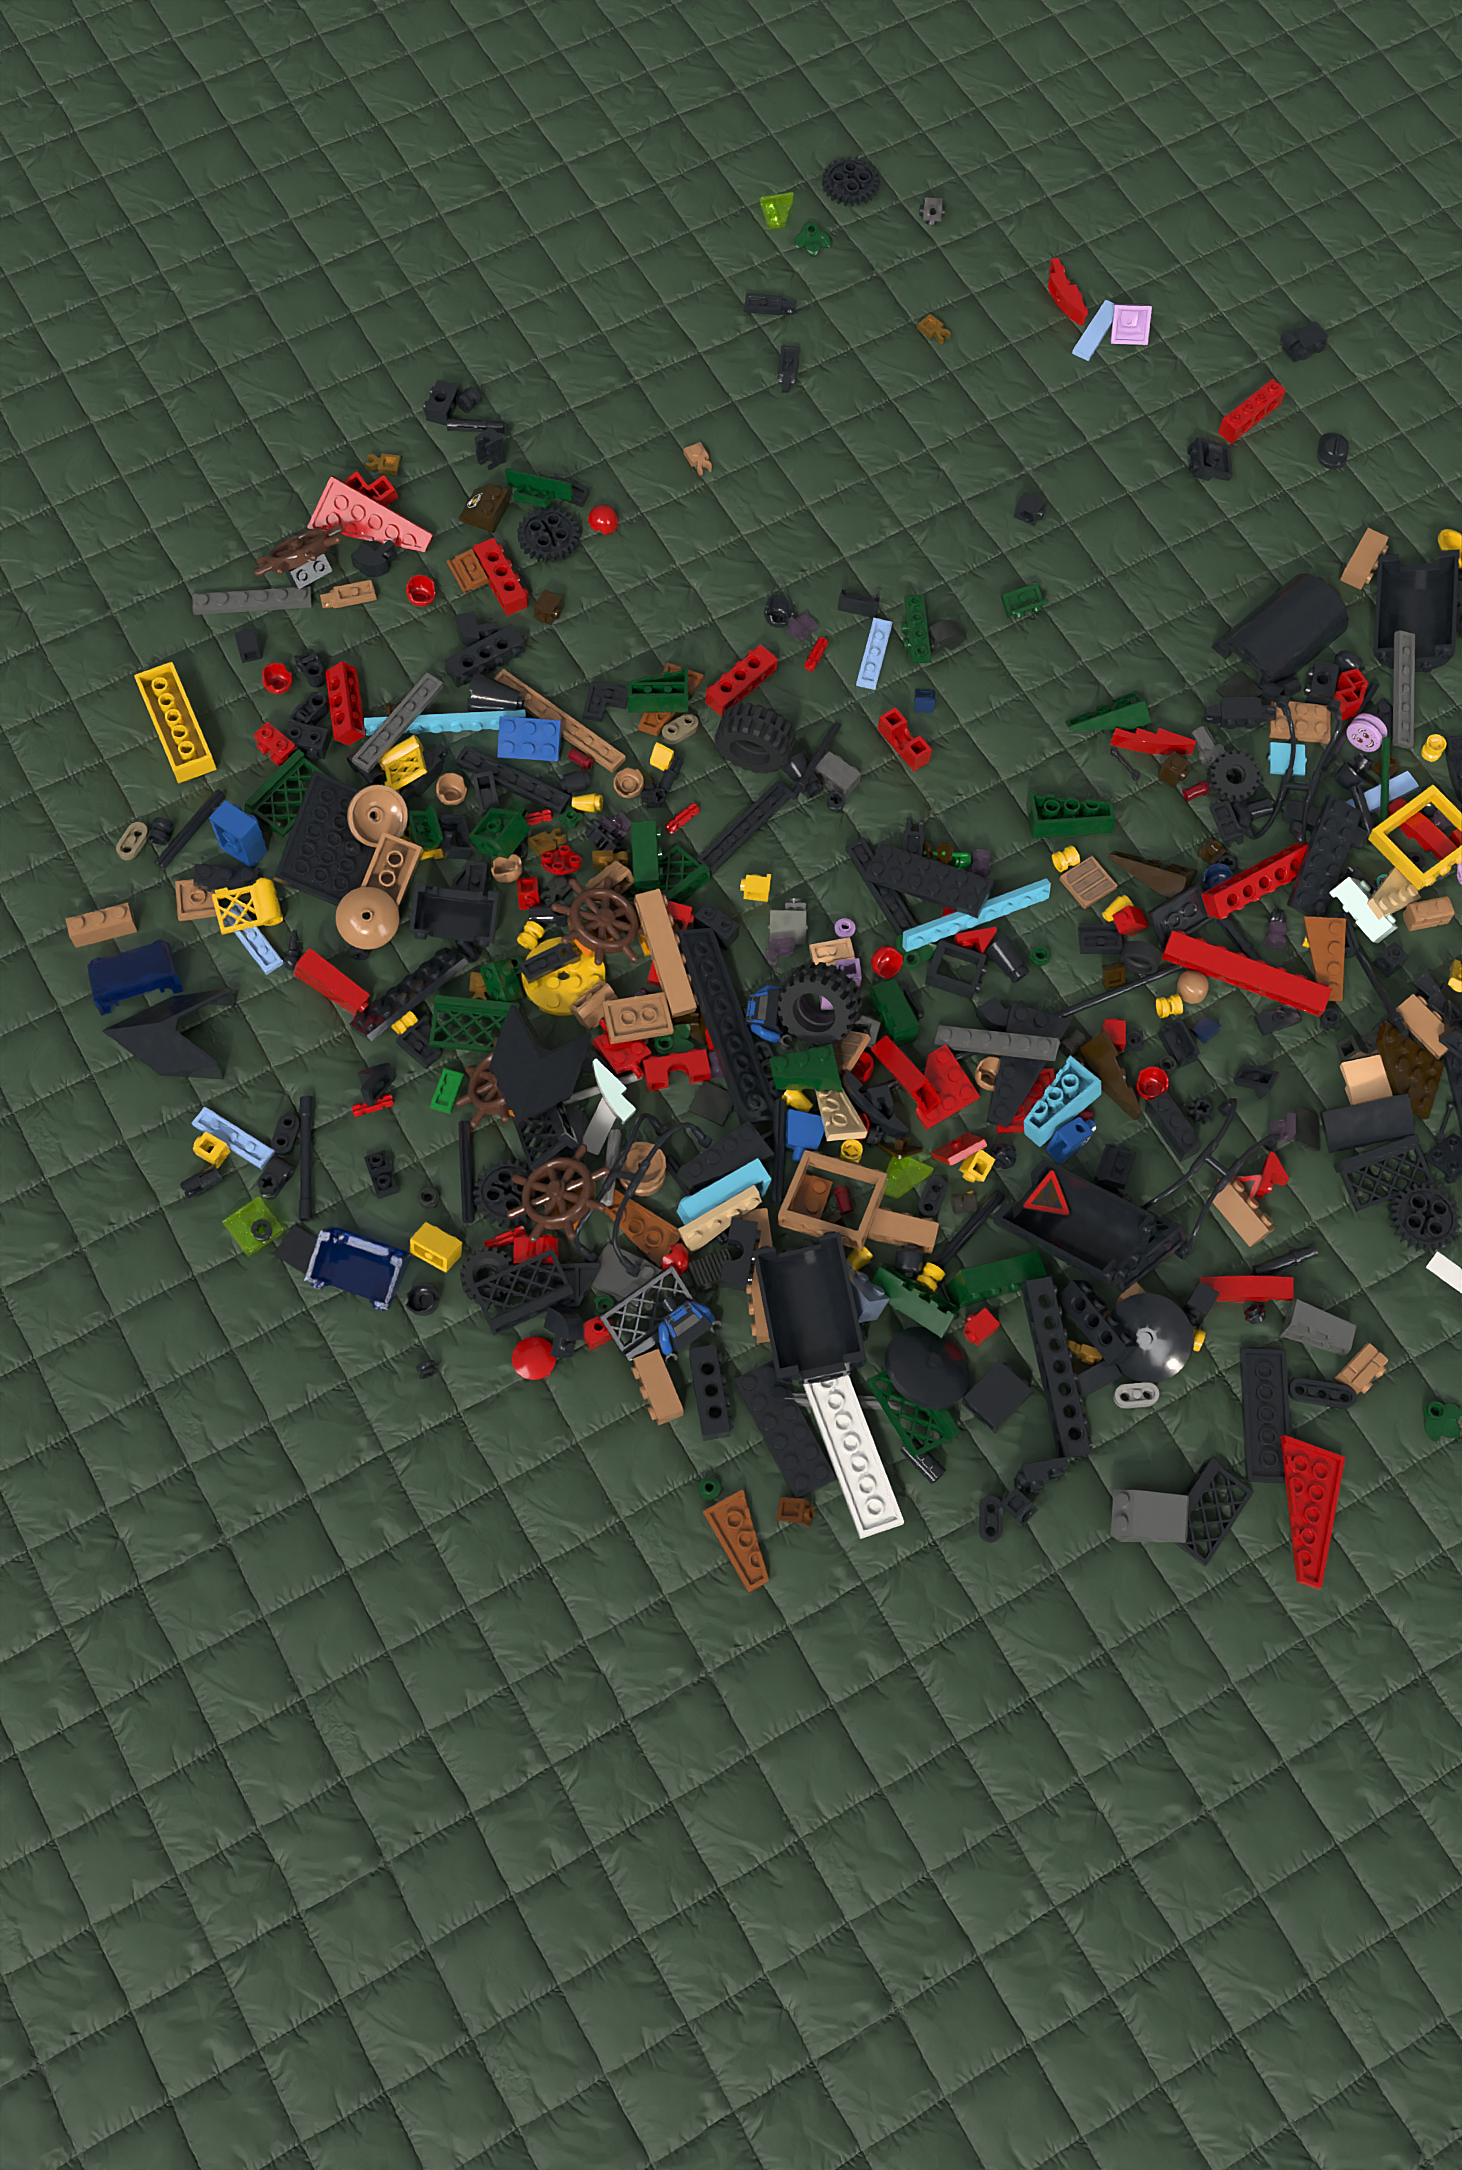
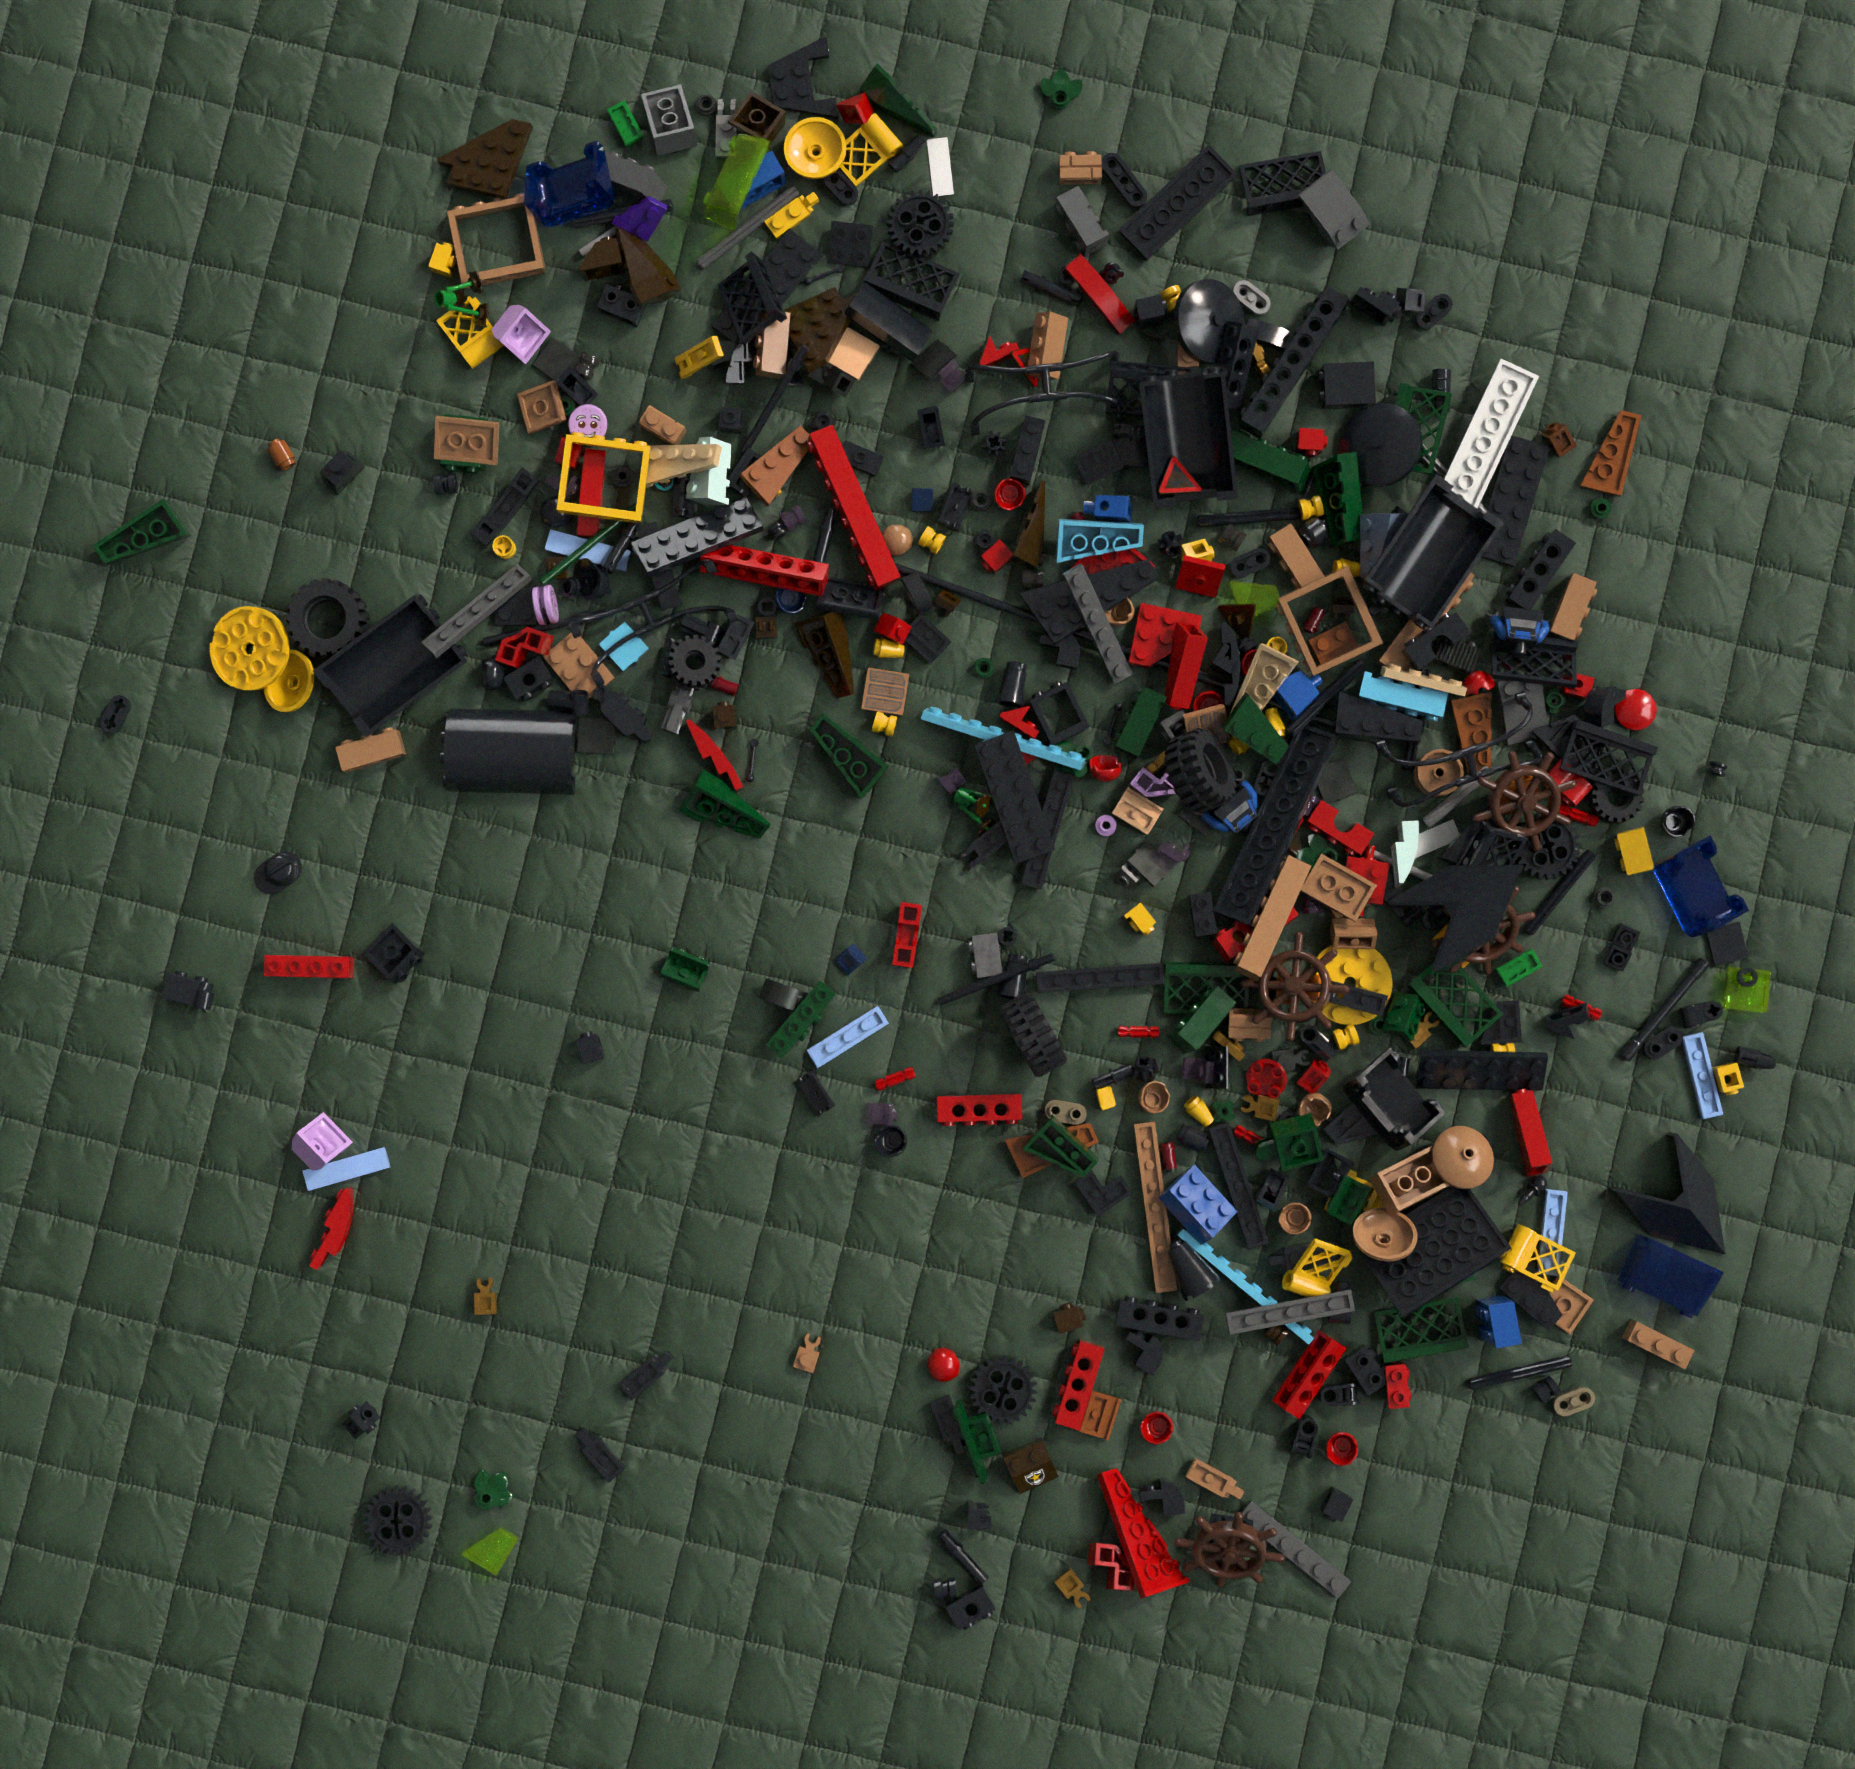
camera: 130 degrees left, 20 degrees up
yellow brick [134,662,217,784] -> none
red wing [1281,1435,1345,1589] -> none

